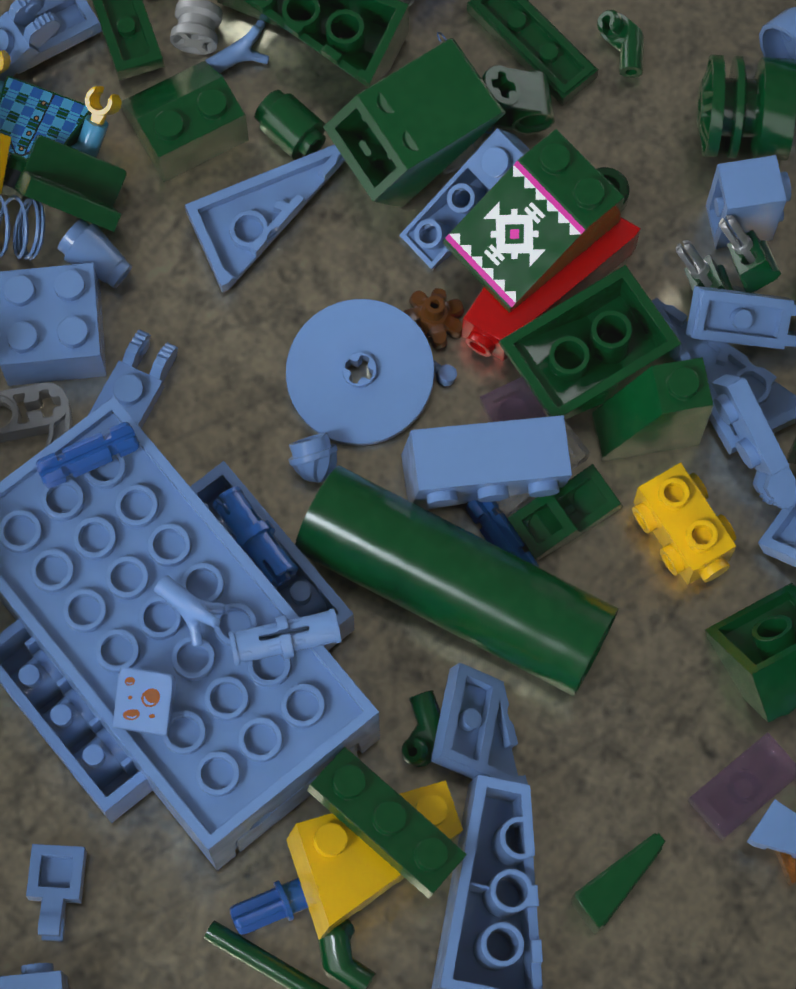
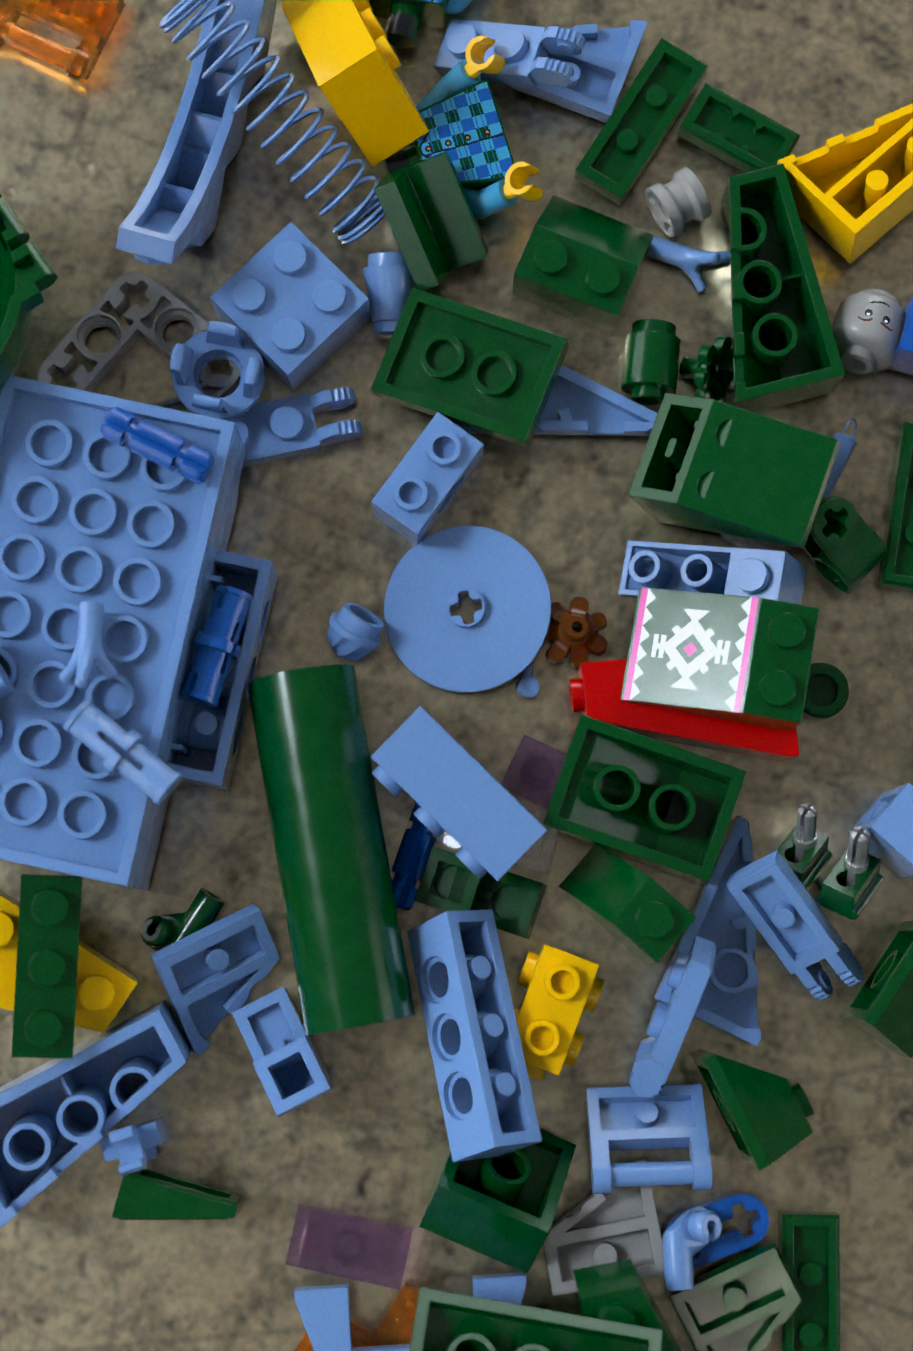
camera: 50 degrees right, 10 degrees up
none -> medium blue plate [99,1117,170,1176]
none -> medium blue piece [170,321,265,420]
none -> medium blue brick [232,986,333,1117]
none -> dark green plate [371,288,570,448]
none -> medium blue brick [371,412,484,545]
none -> medium blue brick [407,909,542,1162]
none -> dark green plant [679,337,734,403]

